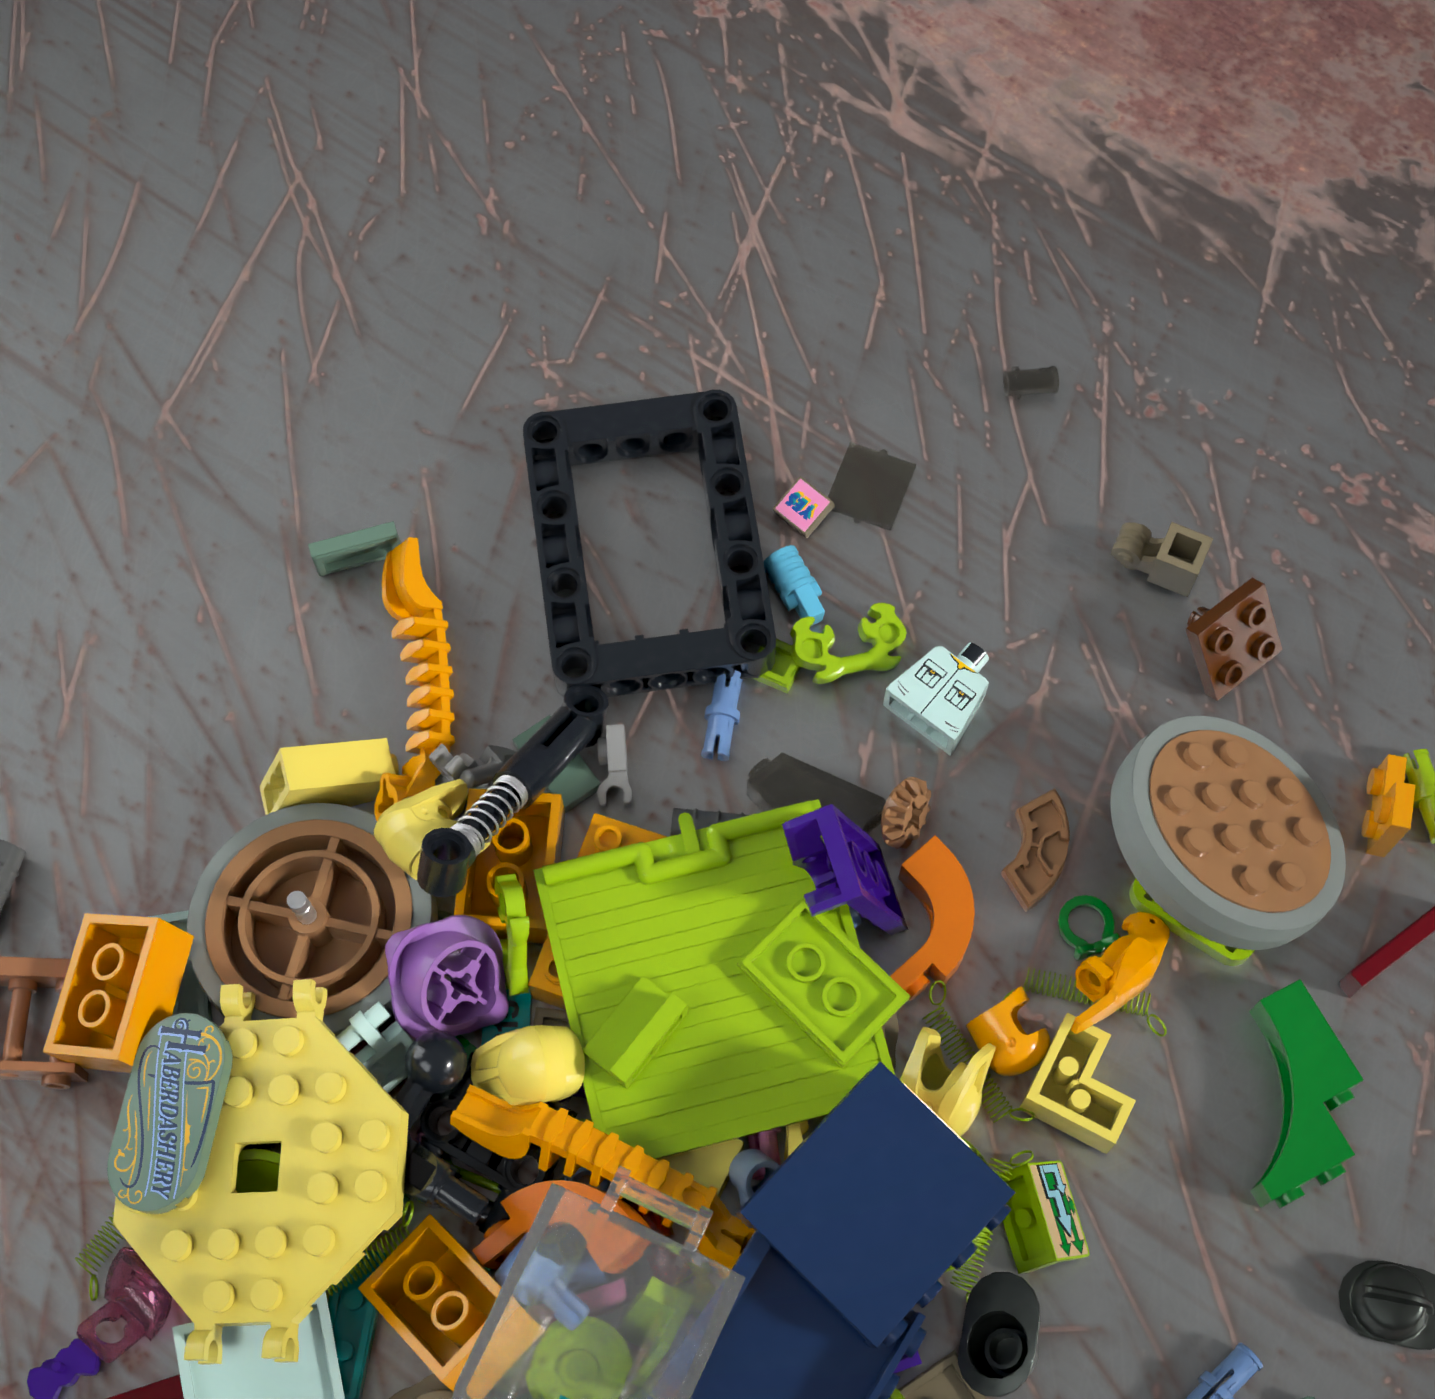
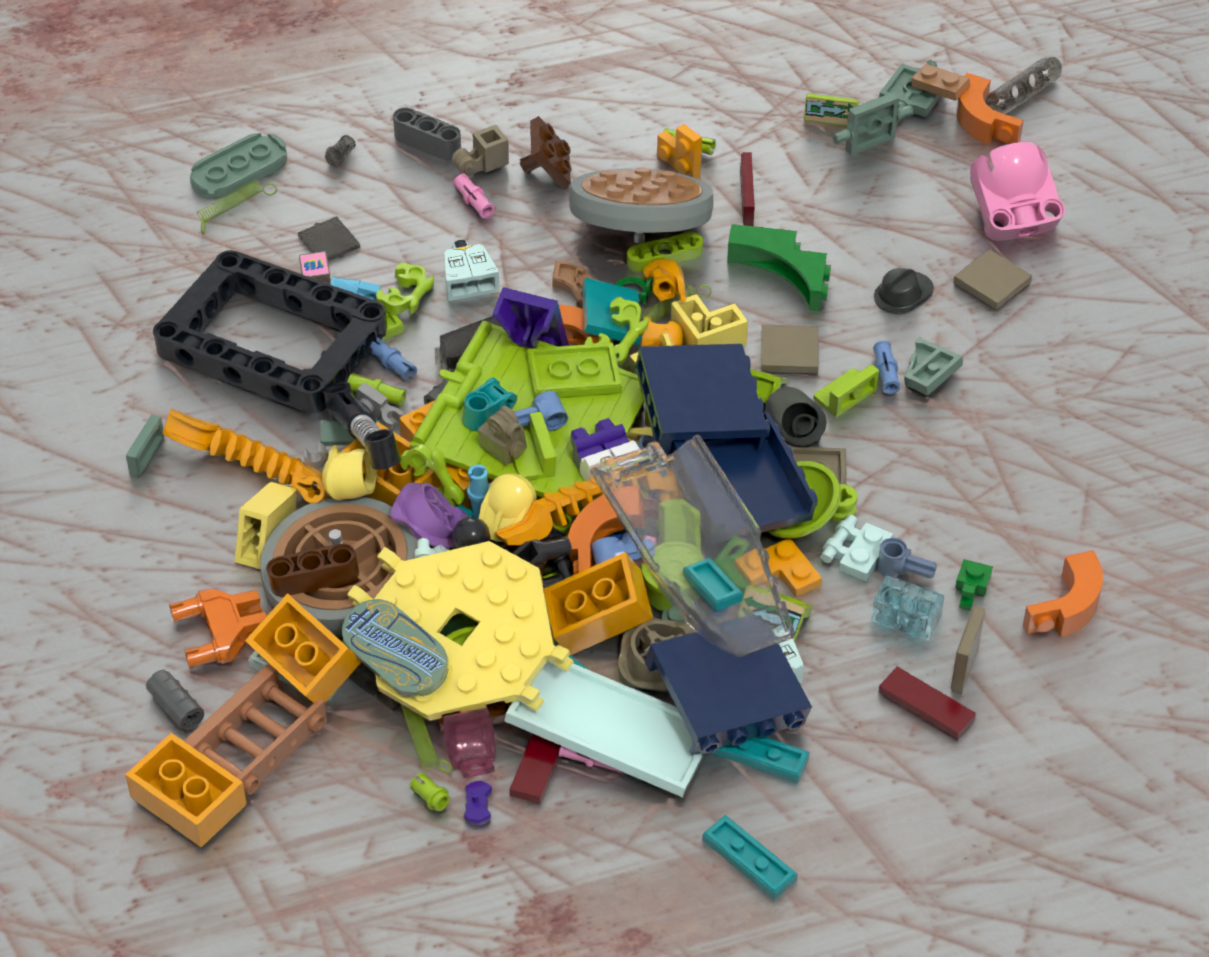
camera: 55 degrees left, 20 degrees down
none -> orange connector [169,589,267,669]
none -> sand green tile [190,133,287,198]
none -> lime piece [197,180,277,233]
none -> reddish brown beam [266,543,359,597]
none -> lime pin [347,373,407,407]
none -> dark grey beam [393,107,461,161]
none -> lime pin [410,772,450,811]
none -> bright pink pin [453,174,495,219]
none -> teal piece [462,377,517,431]
none -> medium azure pin [467,464,490,518]
none -> dark tan brick [477,405,527,466]
none -> medium blue axle [515,391,568,431]
none -> dark purple hips [570,418,640,481]
none -> teal tile [582,278,642,345]
none -> lime helmet [584,297,649,367]
none -> dark tan tile [761,325,819,374]
none -> lime panel [813,364,879,417]

